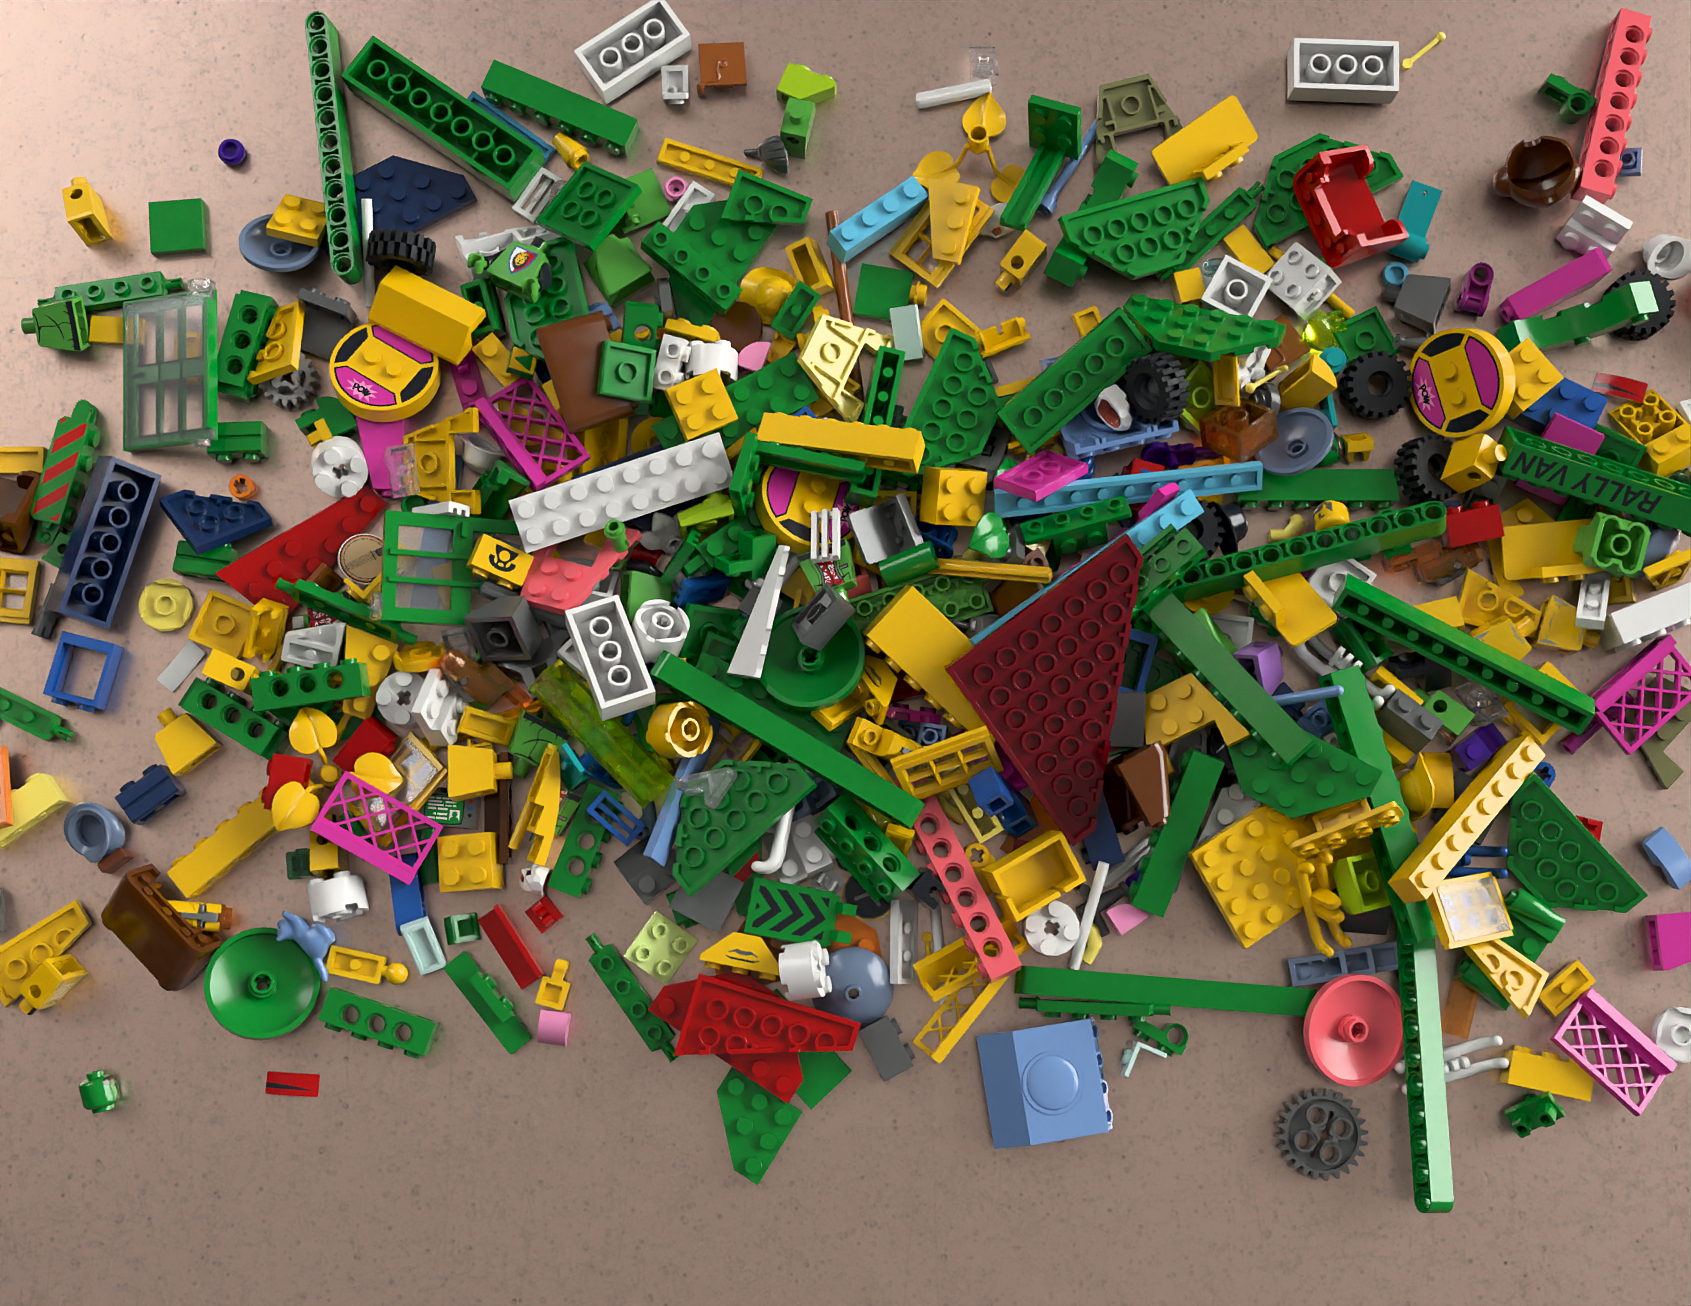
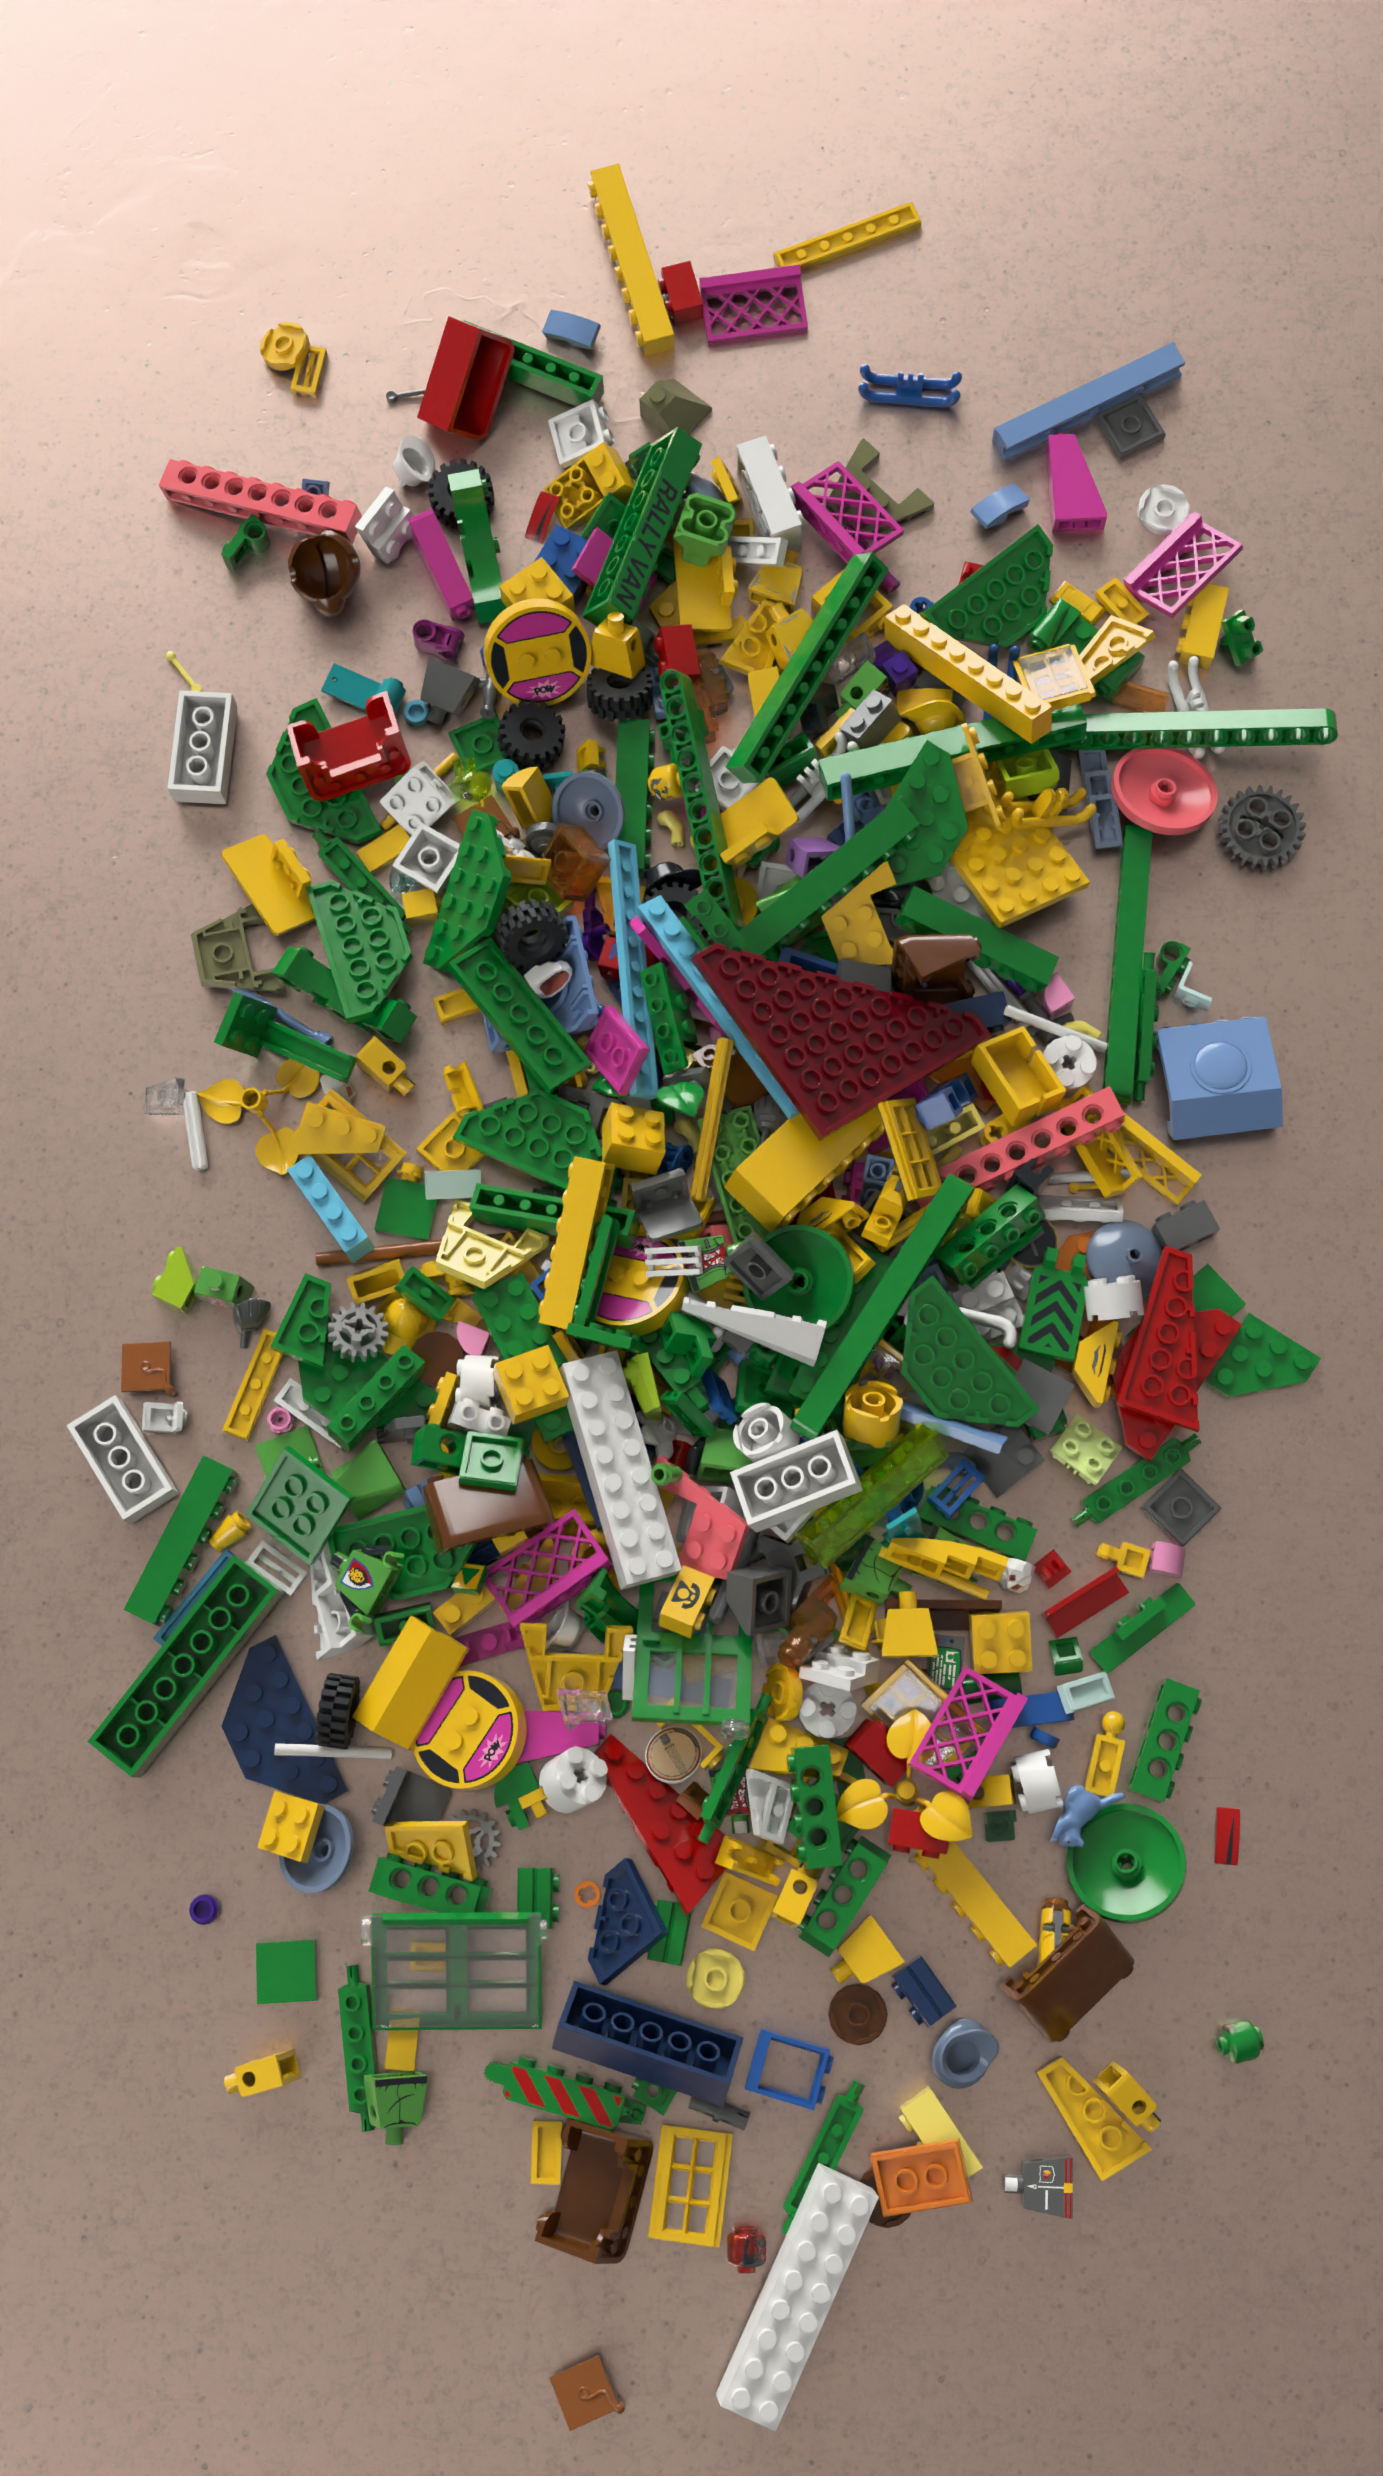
camera: 80 degrees left, 5 degrees down
copper tile [97,848,134,874] -> none
white sticker [157,640,205,692] -> none
green beam [305,11,364,285] -> none
clear slope [675,767,737,809] -> none
green brick [879,541,940,588] -> none
light yellow hinge [1245,364,1289,393] -> none
none -> light grey gear [328,1302,389,1362]
none -> reddish brown tile [828,1983,888,2045]
none -> blue tile [1029,1727,1060,1749]
none -> yellow tile [1049,581,1107,626]
none -> dark grey tile [1140,1468,1222,1547]

